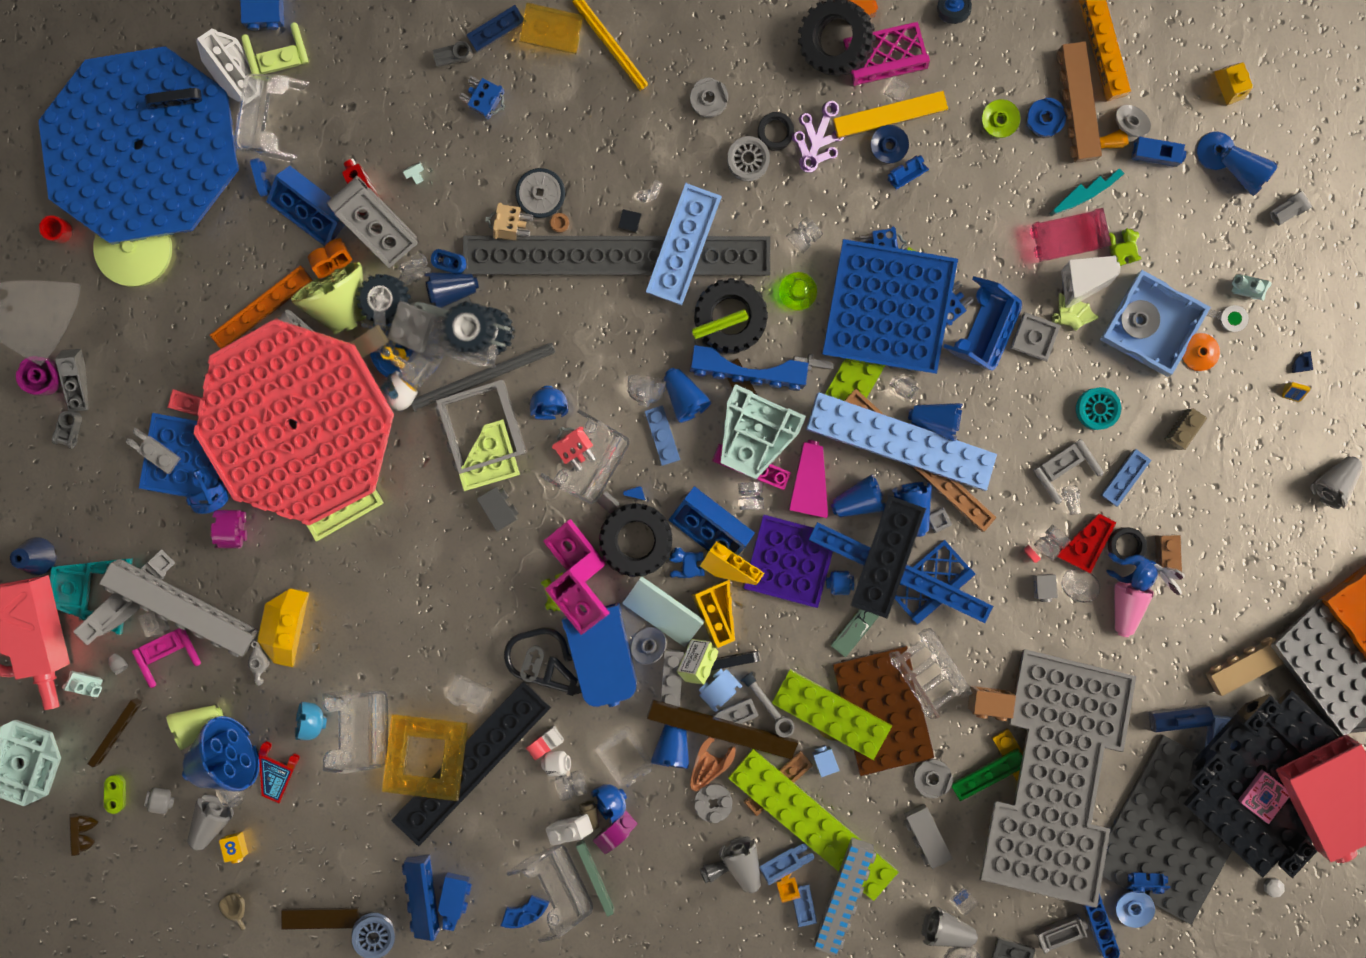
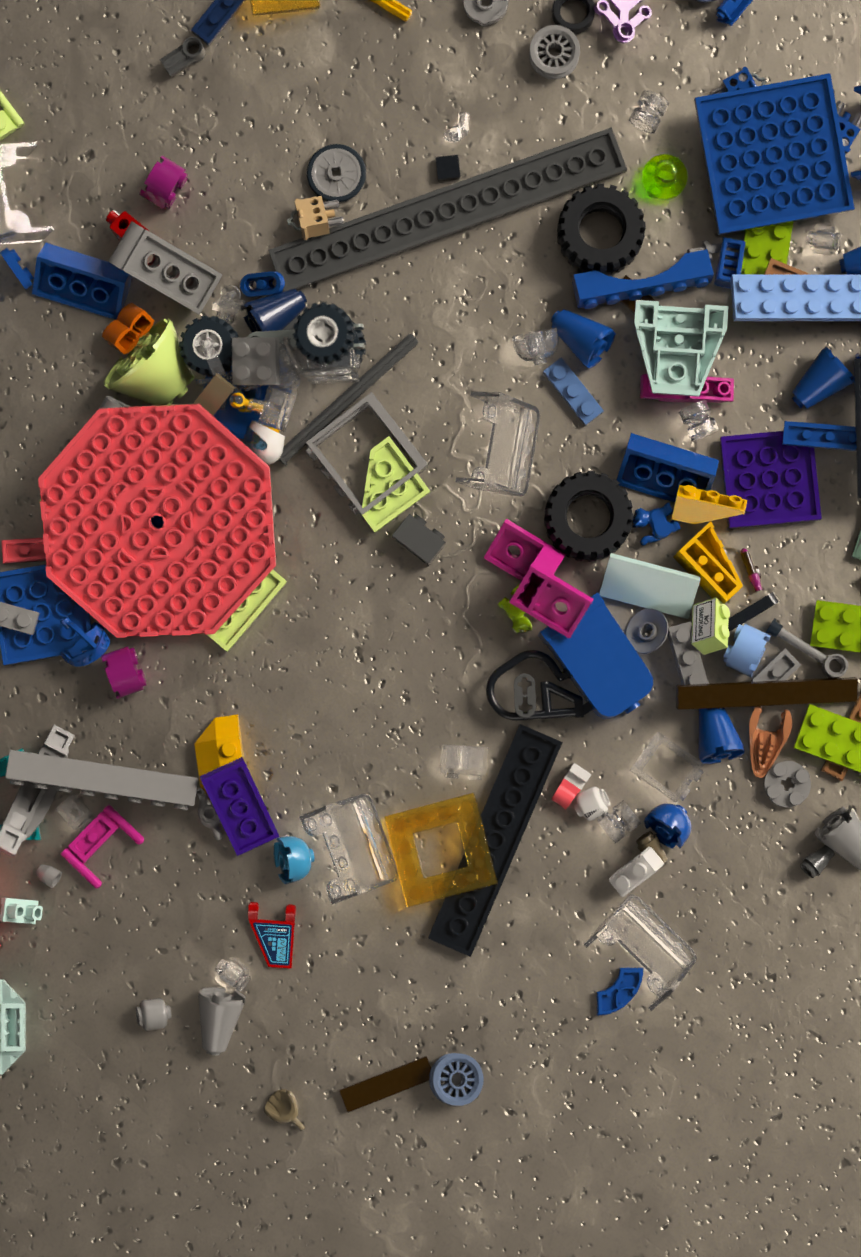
camera: 15 degrees left, 5 degrees down
dark brown tile [69,813,99,856] -> none
dark brown tile [87,698,143,768] -> none
lime plate [104,774,126,814] -> none
yellowish green cone [166,705,224,750] -> none
blue cone [182,716,260,792] -> none
orange tile [210,265,313,349] -> none
yellow brick [219,831,248,864] -> none
blue slope [402,854,440,941] -> none
light aqua tile [403,162,424,185] -> none
blue hinge [438,872,472,931] -> none
blue piece [459,76,506,120] -> none
blue cylinder [530,386,569,420] -> none
medium nougat tile [550,213,569,233] -> none
coral piece [552,426,596,472] -> none
sand green tile [576,840,615,917] -> none
magenta brick [592,811,638,854] -> none
light grey slope [597,491,620,514] -> none
blue slope [623,486,646,500] -> none
light blue plate [646,183,722,306] -> none
lime axle [692,310,748,339] -> none
dark pink slope [788,440,828,518] -> none
blue head [826,571,854,595] -> none
none -> magenta brick [139,155,188,209]
none -> dark purple plate [200,757,280,856]
none -> blue slope [714,237,746,289]
none -> piece [740,548,763,592]

